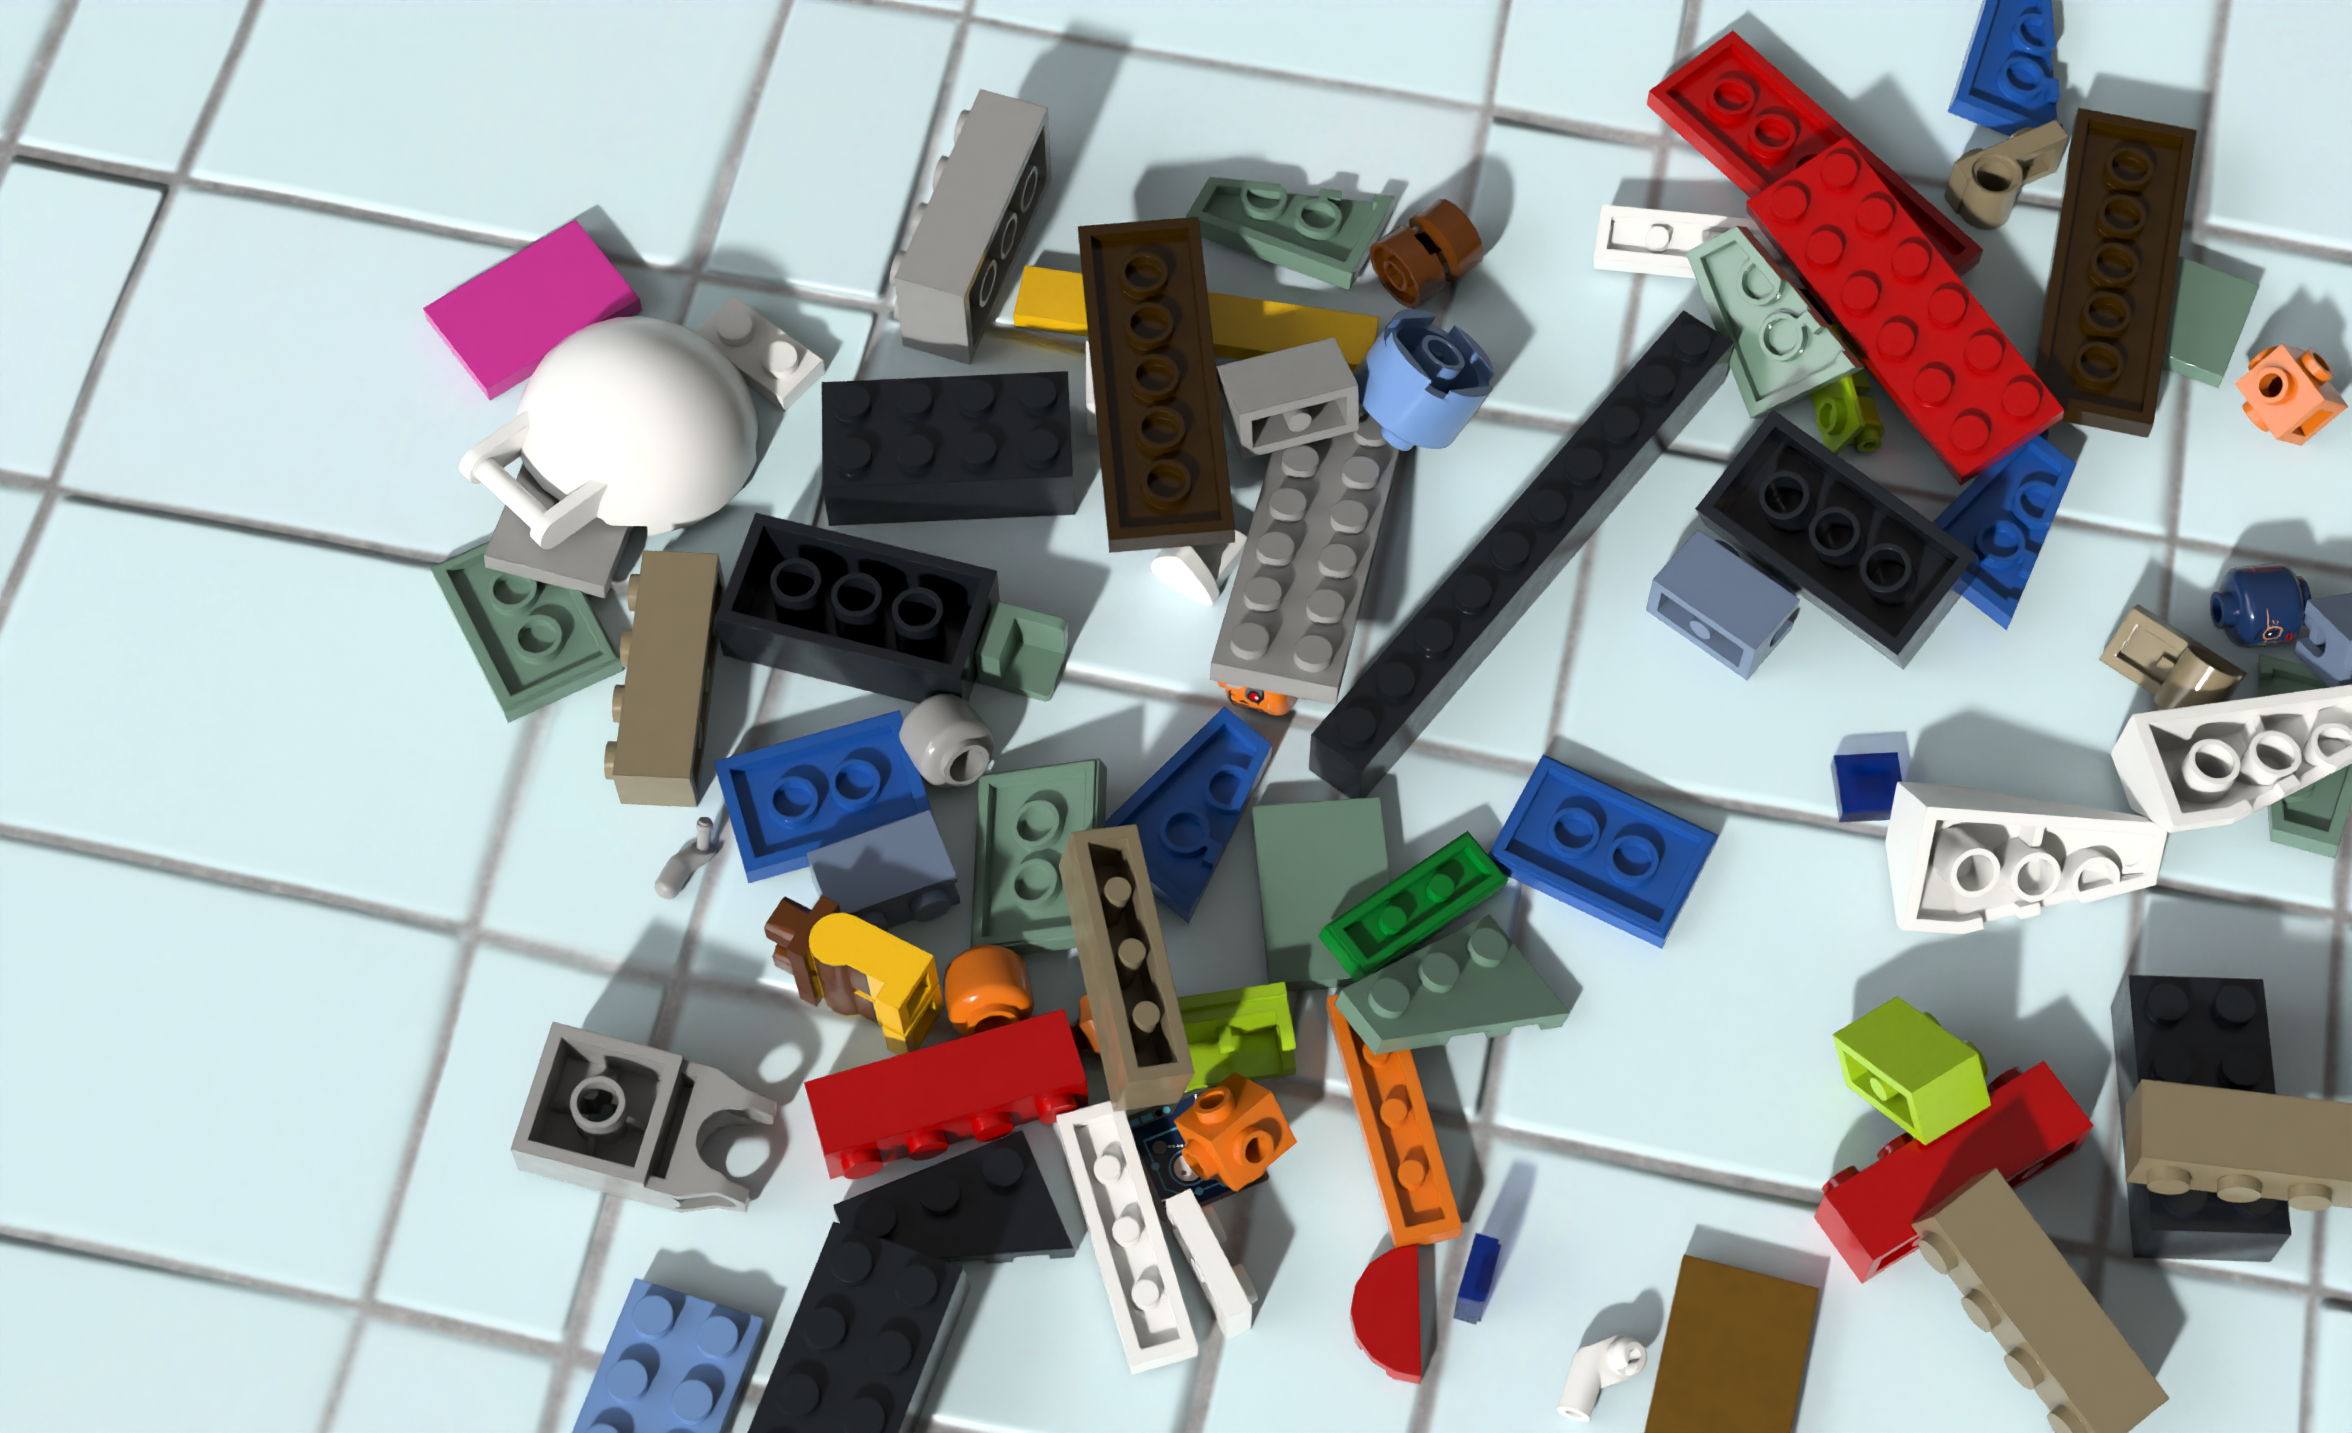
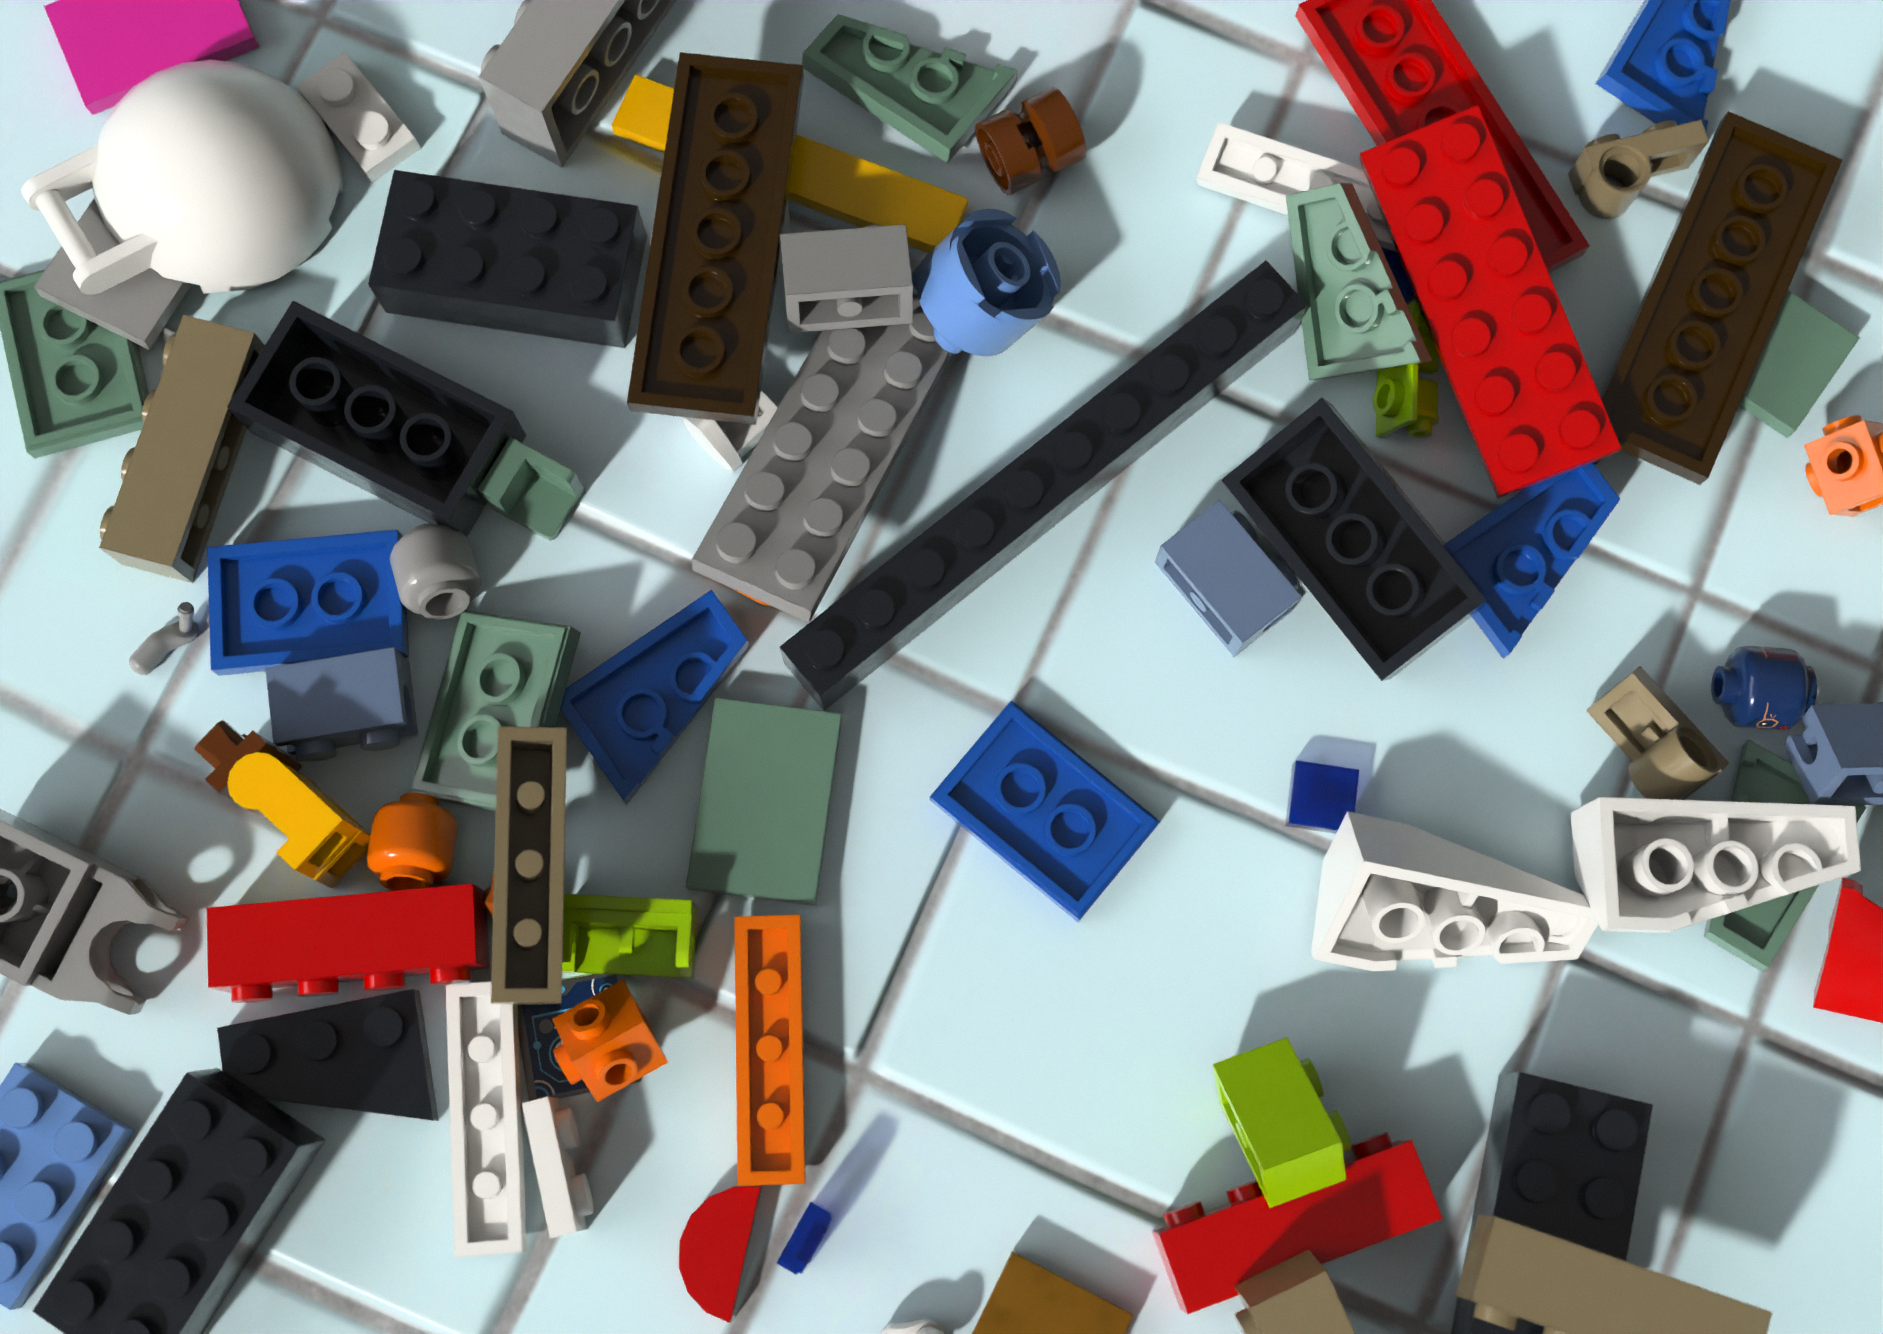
camera: 10 degrees right, 15 degrees up
green tile [1318,831,1508,982] -> none
sand green wing [1334,914,1570,1055] -> none

